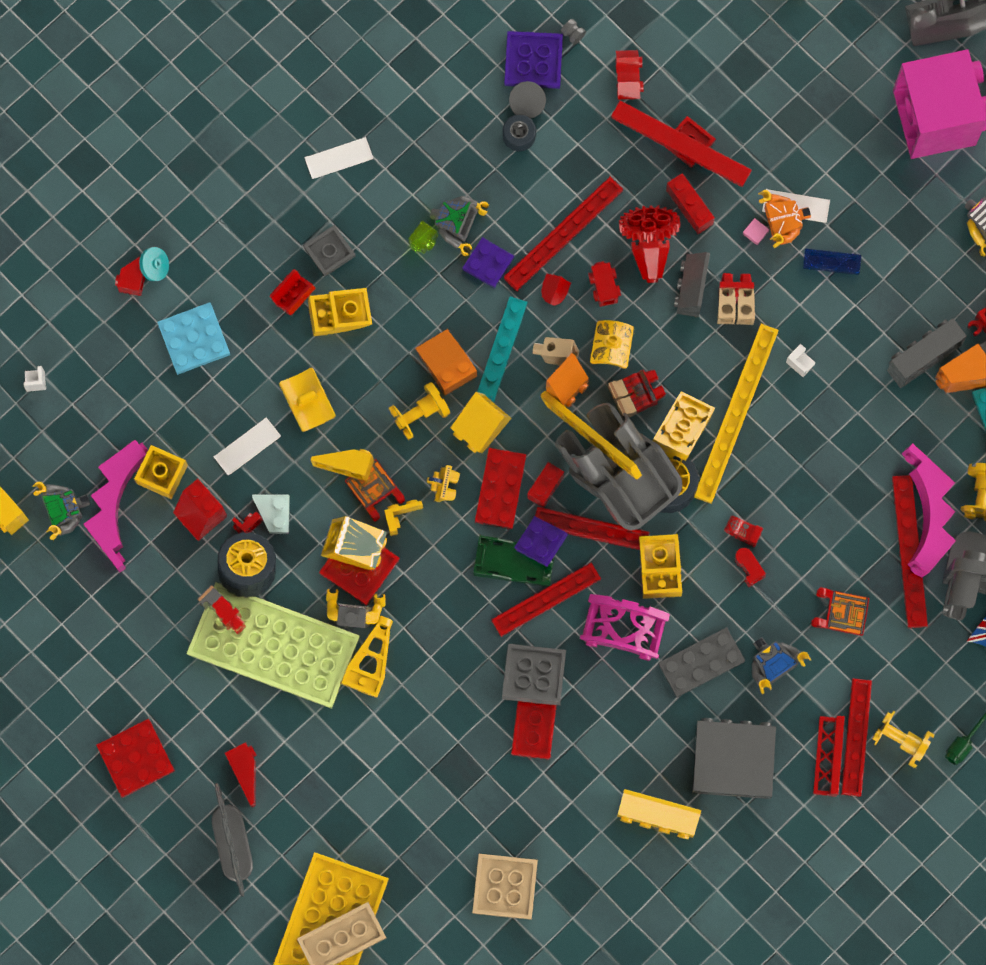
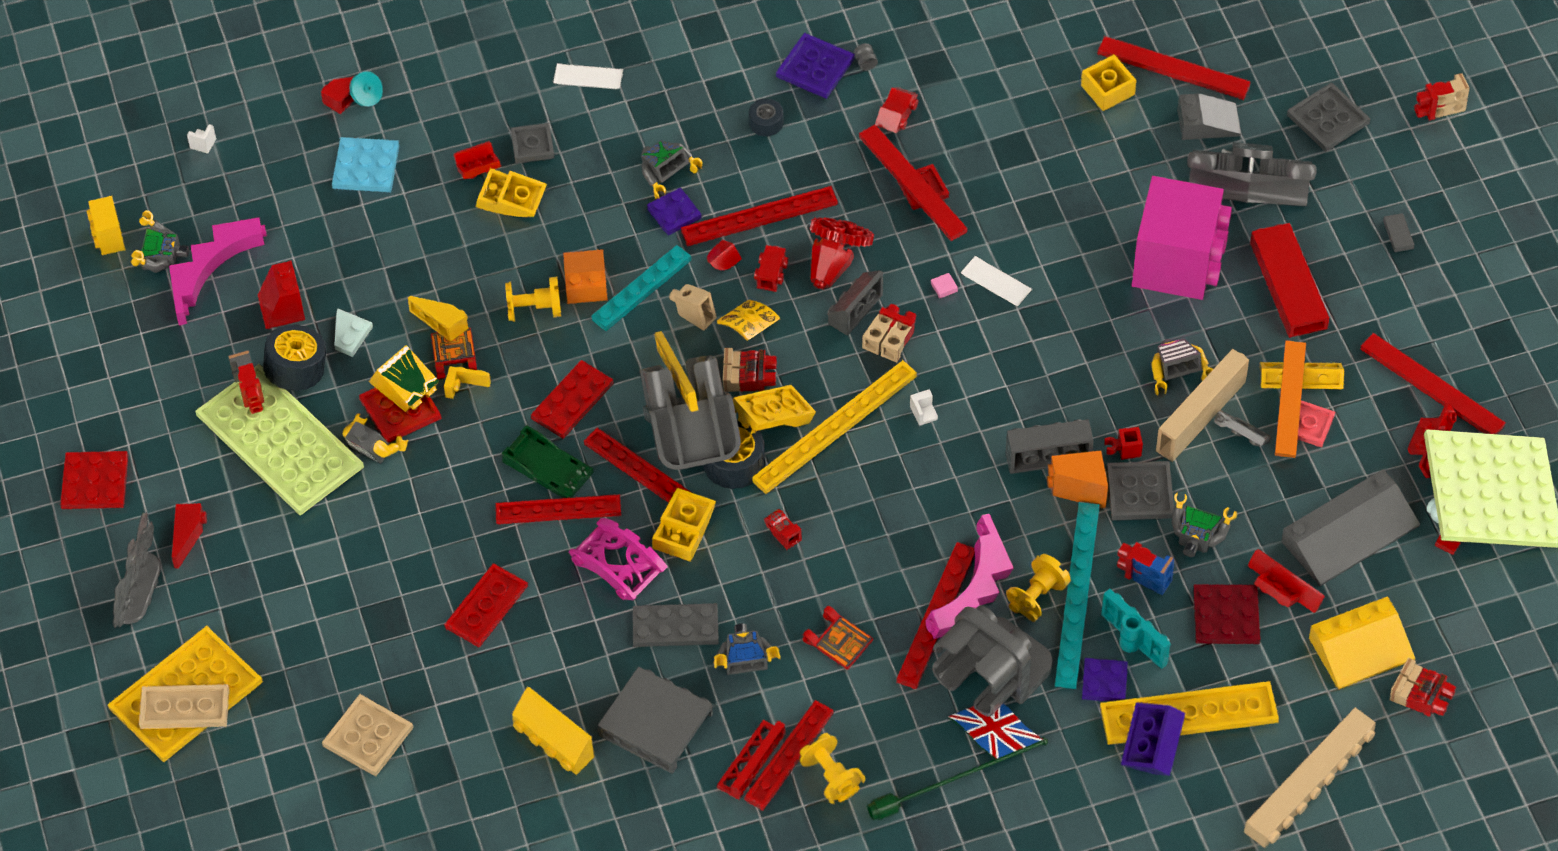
camera: 25 degrees right, 20 degrees down
yellow brick [134,445,188,499] -> none
white sticker [213,417,281,475] -> none
red bracket [232,512,263,534] -> none
yellow shield [279,368,336,432] -> none
yellow plate [340,616,393,698] -> none
clear neon green brick [409,221,438,254] -> none
yellow hips [427,465,460,502] -> none
yellow slope [451,392,512,453] -> none
dark grey plate [502,644,566,706] -> none
dark grey tile [509,81,546,118] -> none
dark purple plate [514,516,568,567] -> none
red brick [528,462,564,508] -> none
orange slope [546,353,589,408] -> none
red brick [666,173,715,234] -> none
red leg [735,548,766,587] -> none
orange torso [758,190,811,248] -> none
clear blue plate [803,249,862,275] -> none

